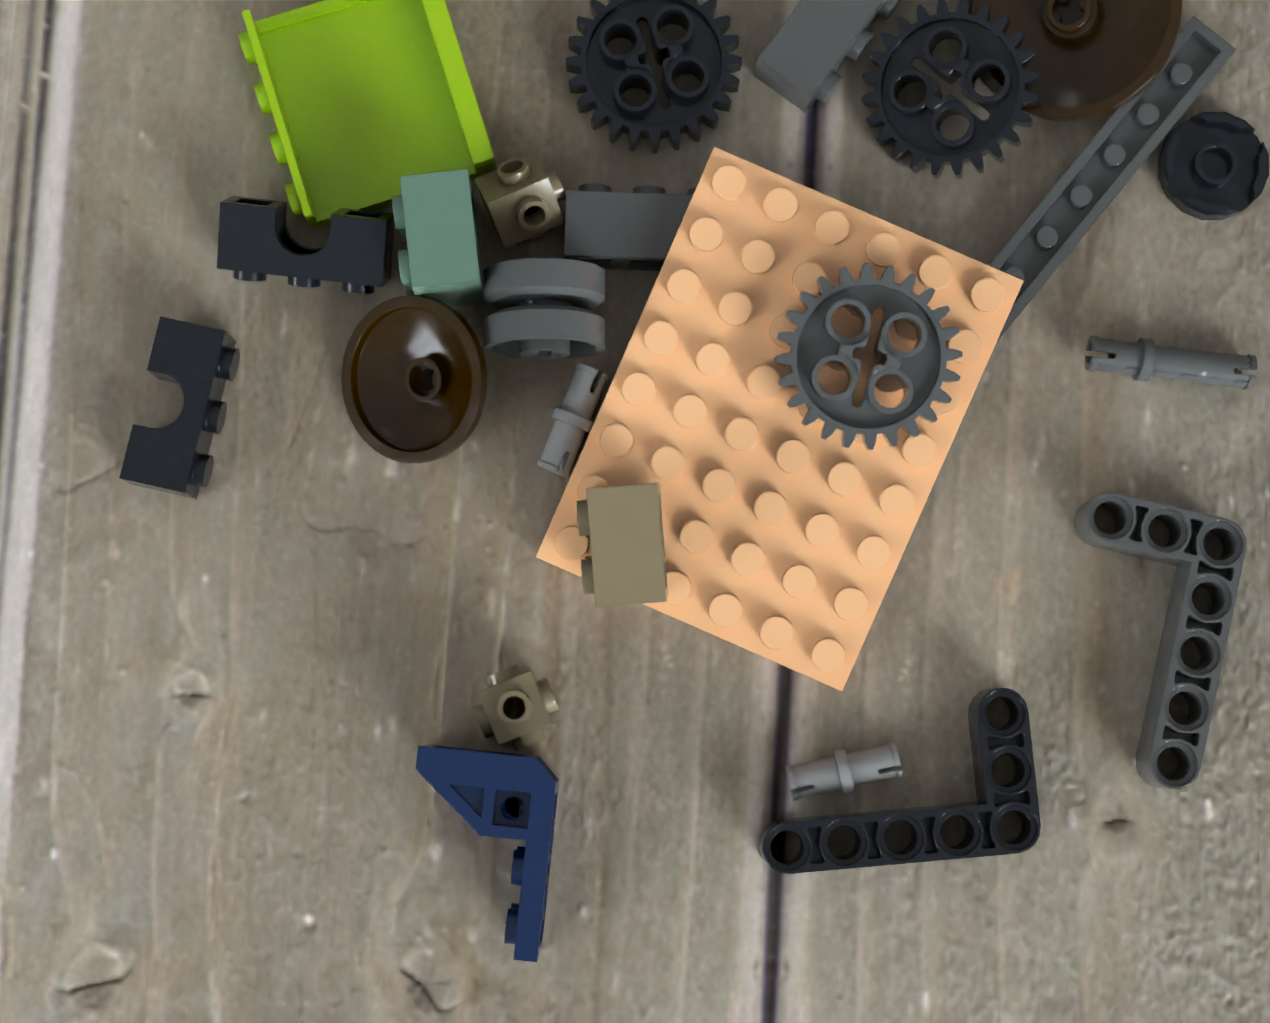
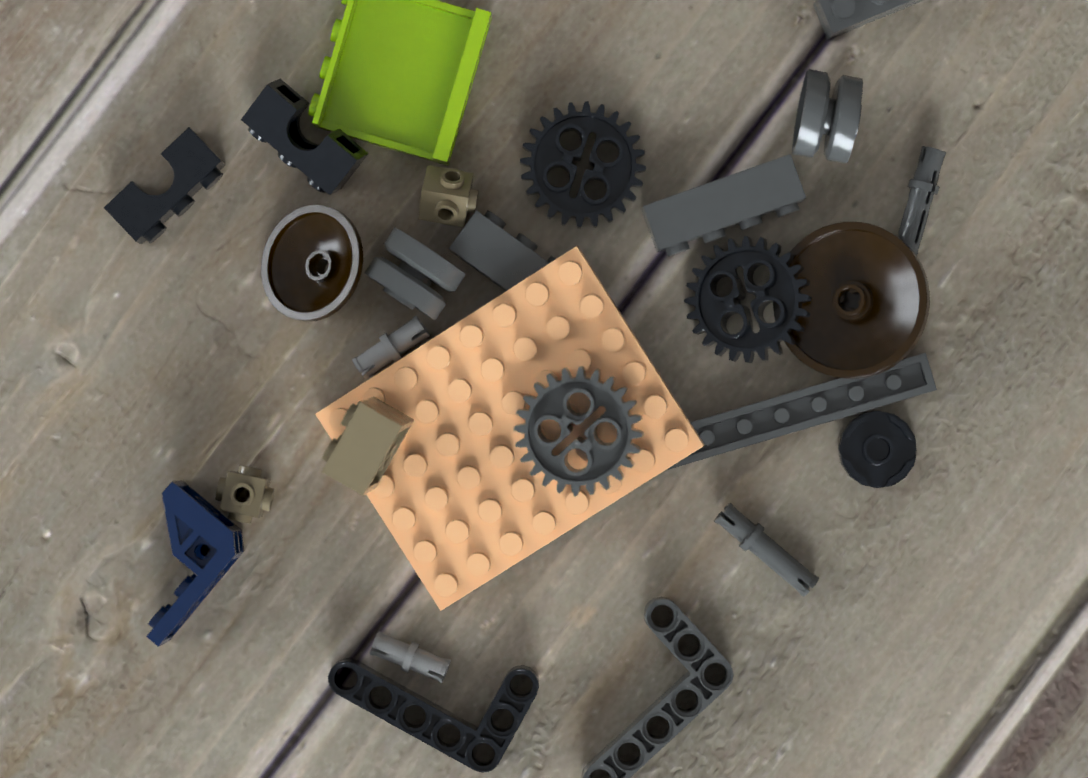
camera: 35 degrees right, 5 degrees up
sand green brick [392,169,487,308] -> none

